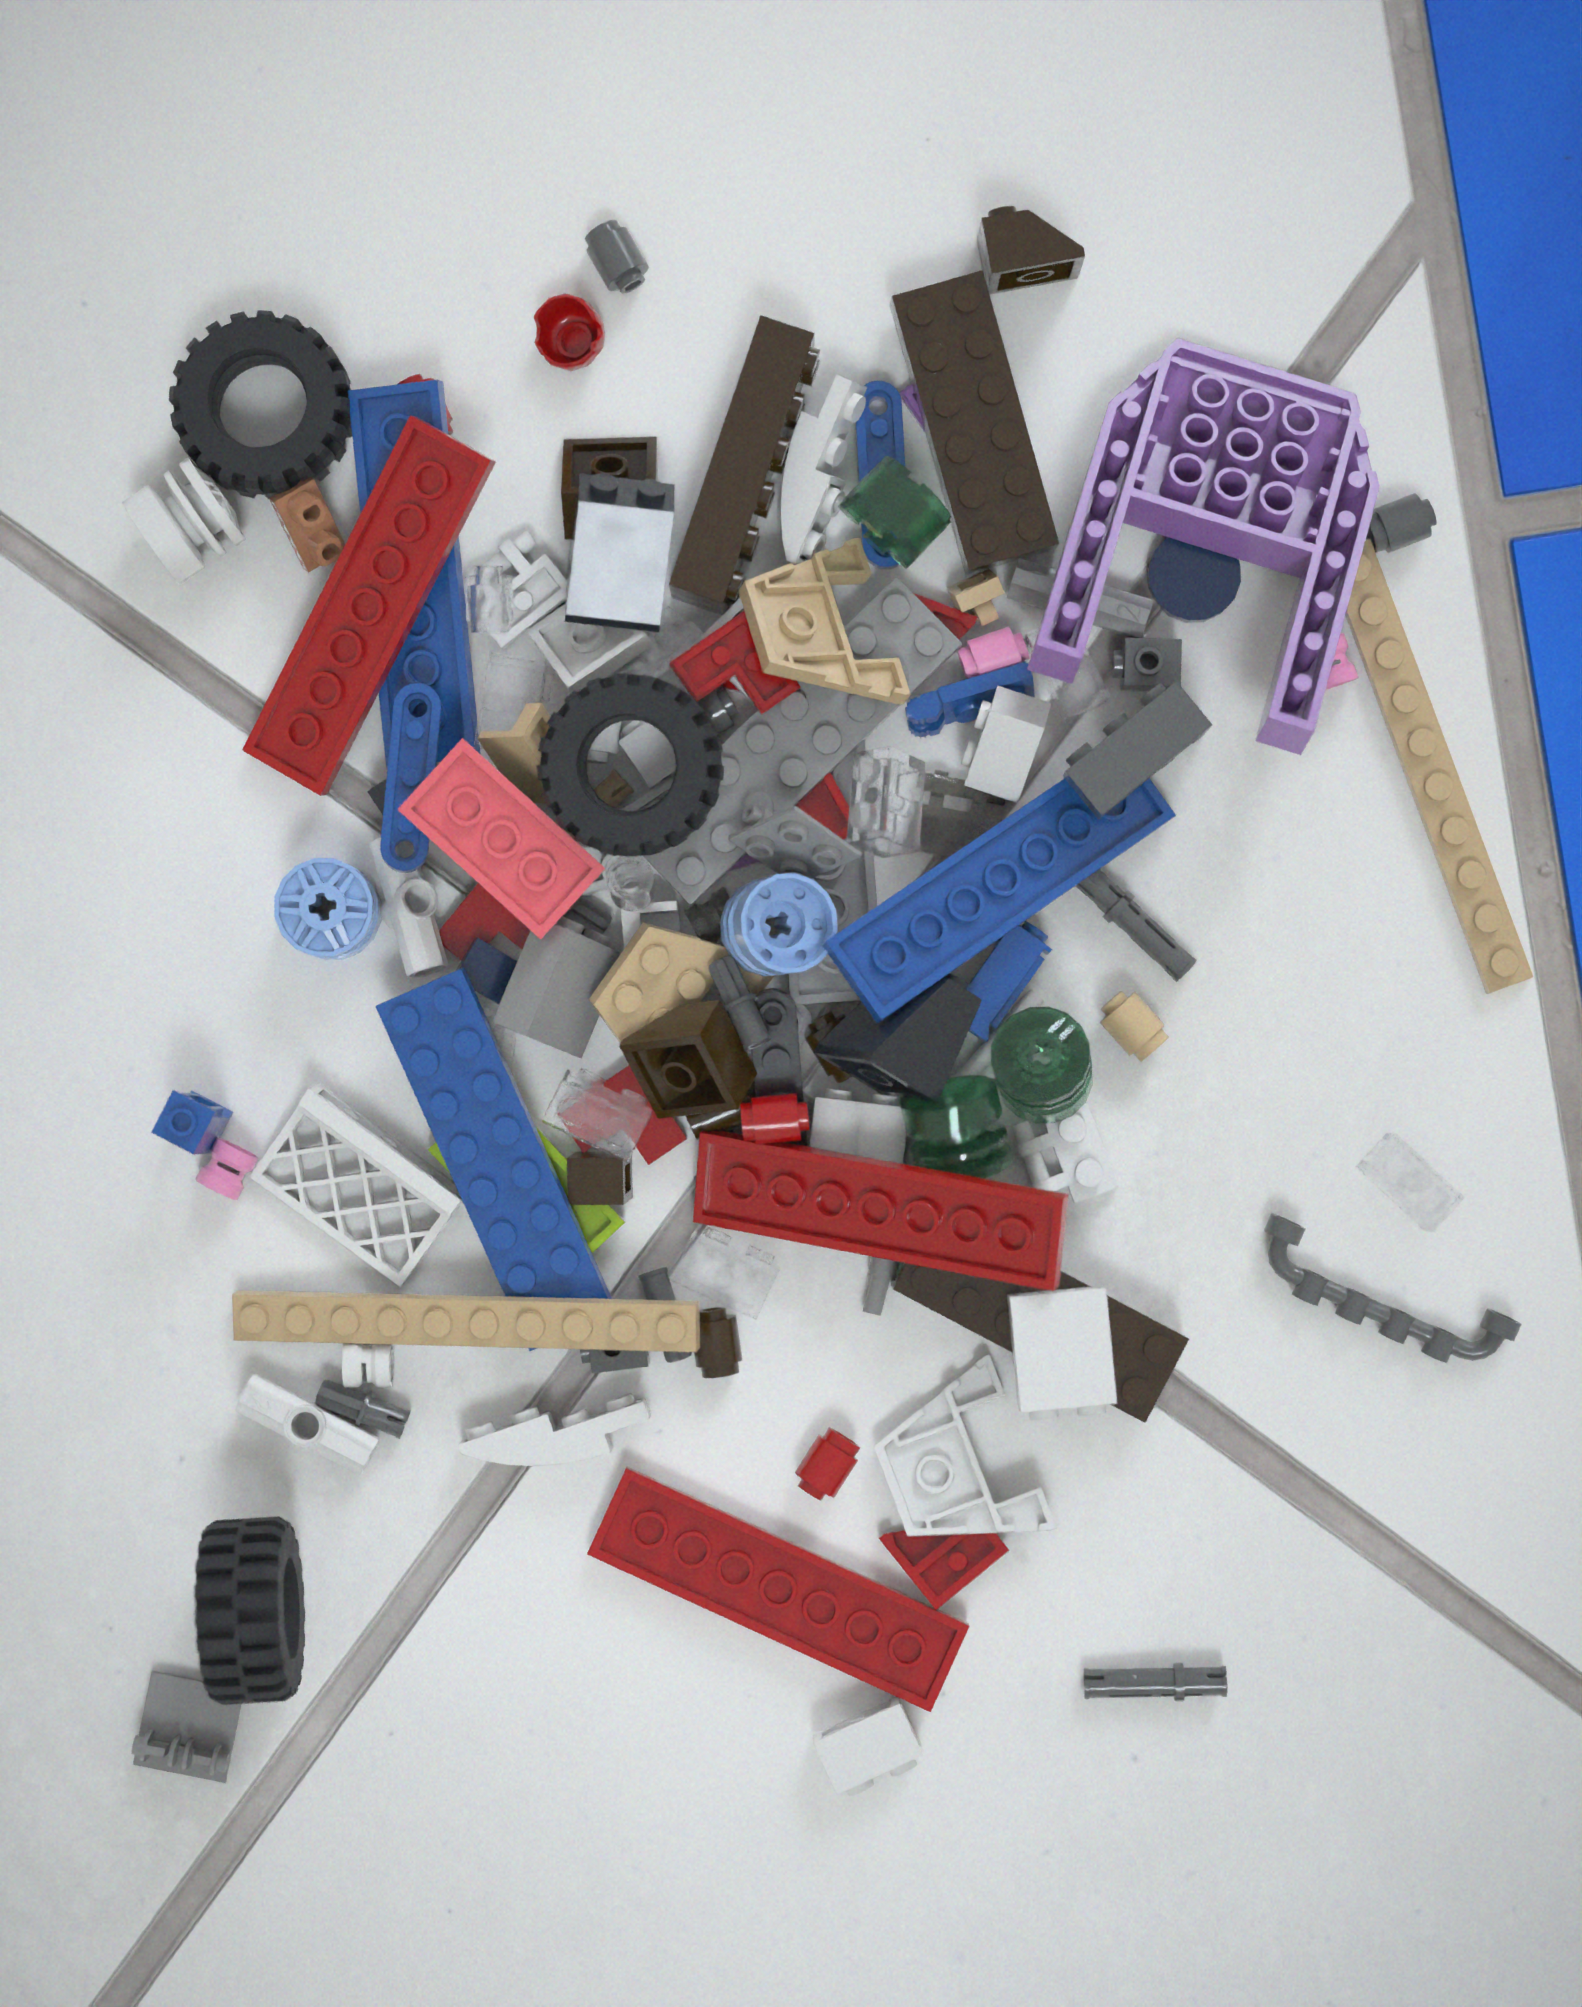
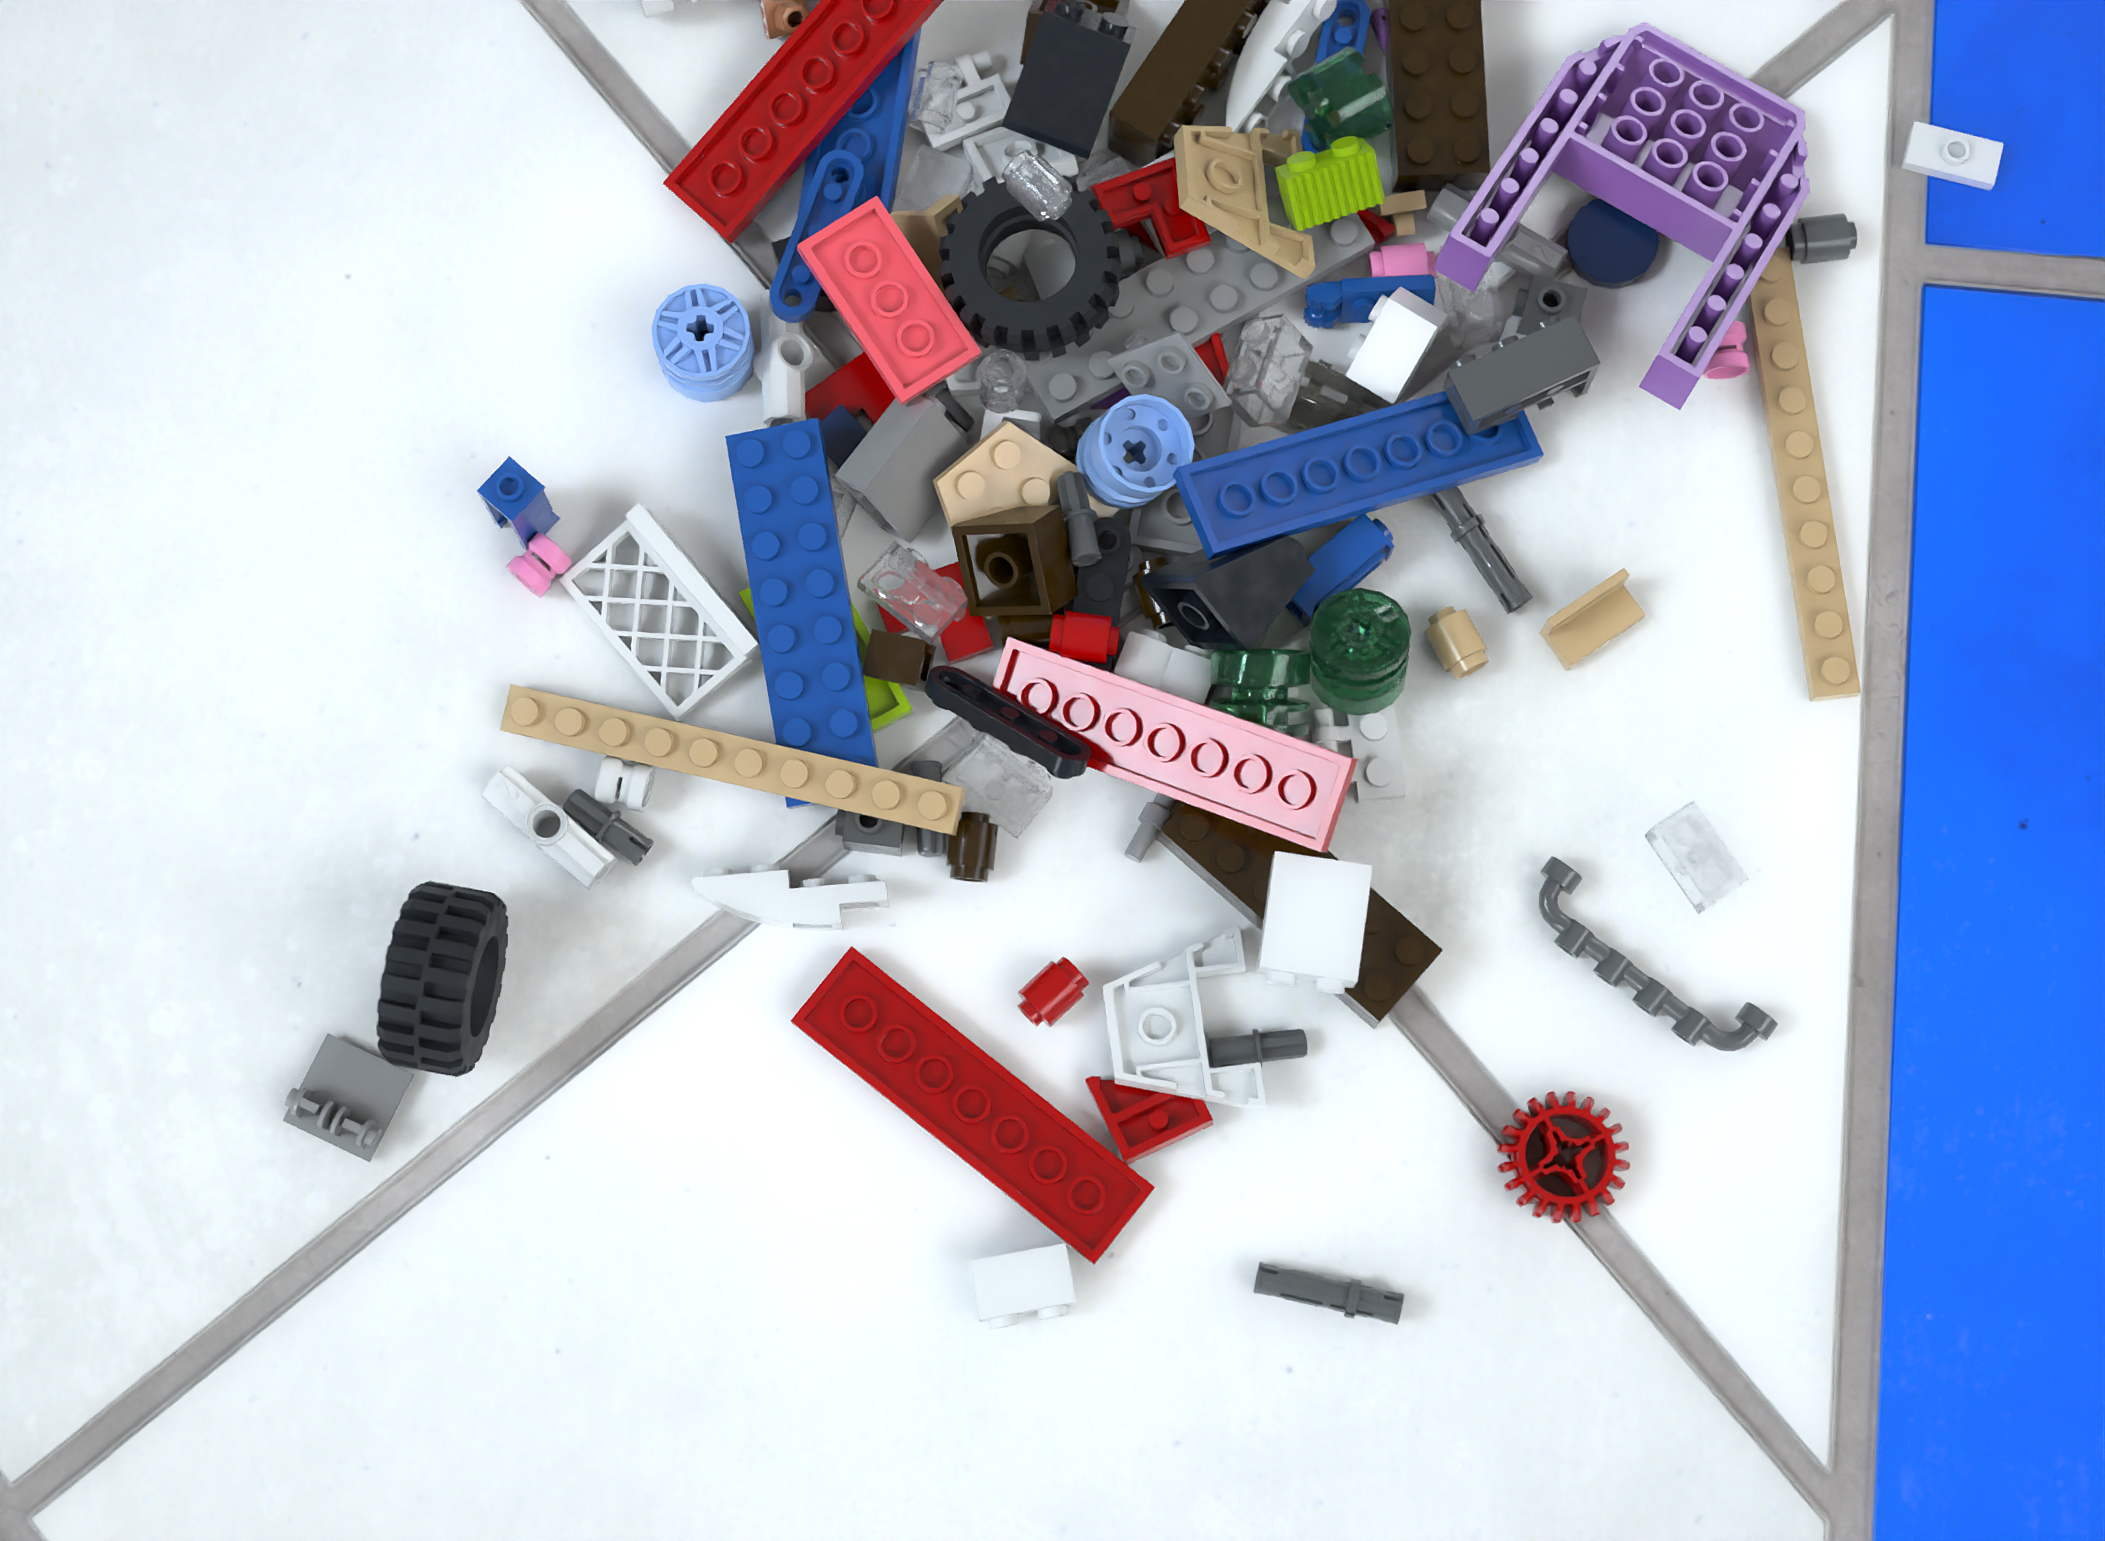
camera: 10 degrees right, 10 degrees down
none -> black plate [925,665,1091,779]
none -> clear brick [1001,150,1073,221]
none -> dark grey axle [1210,1029,1308,1068]
none -> lime brick [1275,136,1385,231]
none -> red gear [1497,1091,1630,1224]
none -> tan panel [1539,568,1645,670]
none -> white plate [1901,121,2004,191]

